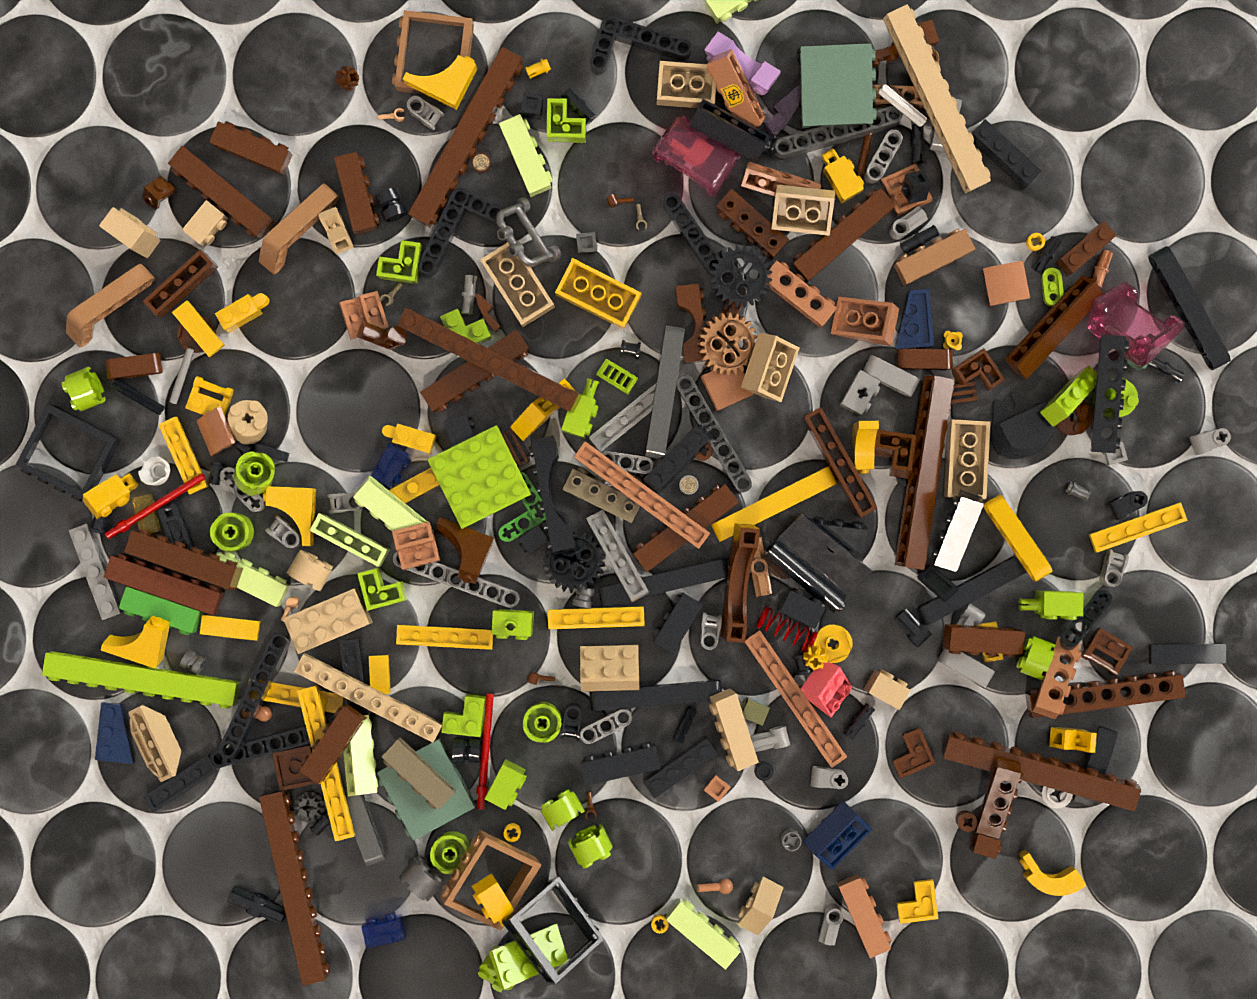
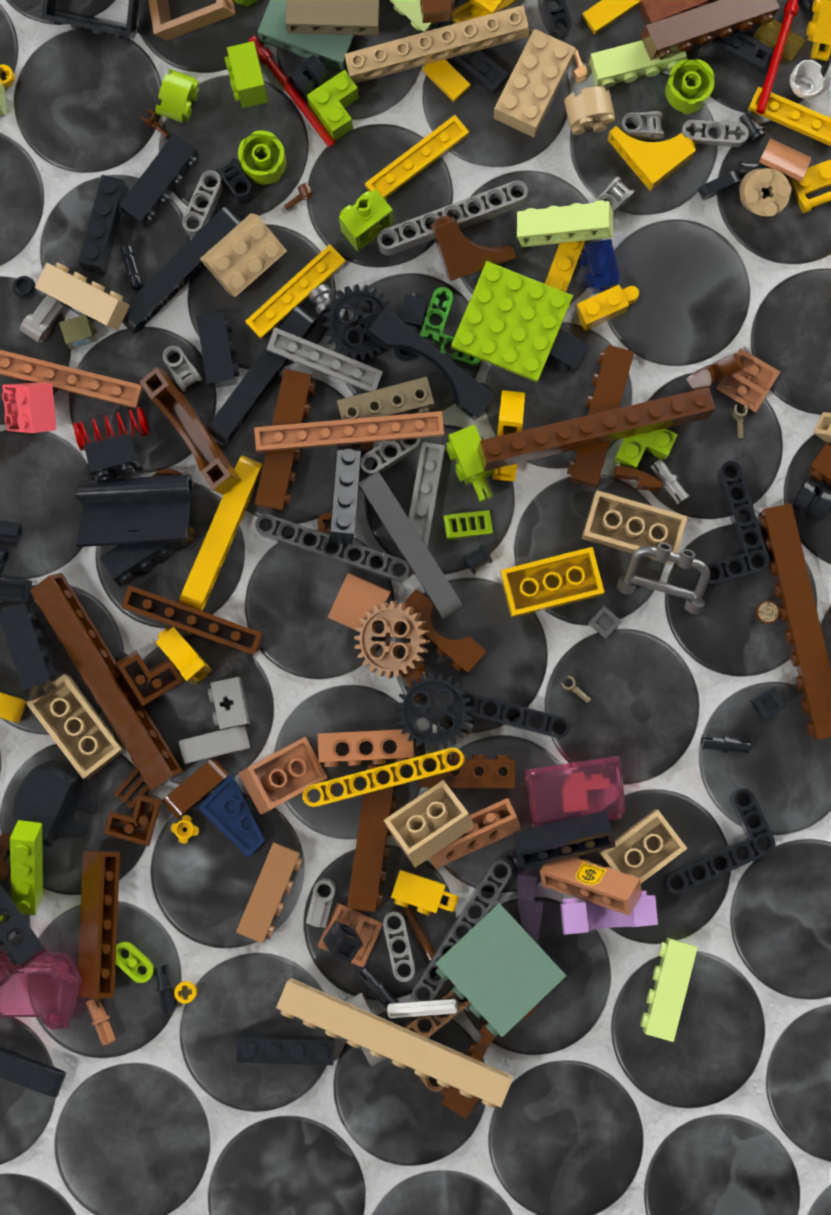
camera: 145 degrees right, 5 degrees down
lime brick [234,452,275,496] -> none
yellowish green brick [310,513,390,567] -> none
lime brick [357,568,408,611] -> none
lime brick [376,240,423,284] -> none
nougat slope [392,522,441,570] -> none
yellowish green brick [499,114,553,197] -> none
reddish brown tile [501,428,529,468] -> none
yellow bush [503,823,521,842] -> none
yellow pin [525,59,551,79] -> none
lime brick [547,98,586,143] -> none
lime brick [568,824,613,868] -> none
reddish brown hand [606,194,634,207] -> none
tile [679,475,698,495] -> none
nougat plate [704,774,731,802] -> none
tan brick [741,333,799,402] -> none
medium nougat piece [750,537,772,597] -> none
black bush [792,653,813,675] -> none
yellow gear [803,645,828,670] -> none
yellow plate [813,624,852,663] -> none
black pin [900,225,939,254] -> none
nougat slope [983,261,1030,306] -> none
reddish brown brick [1055,221,1117,277] -> none
none -> yellow beam [302,748,465,807]

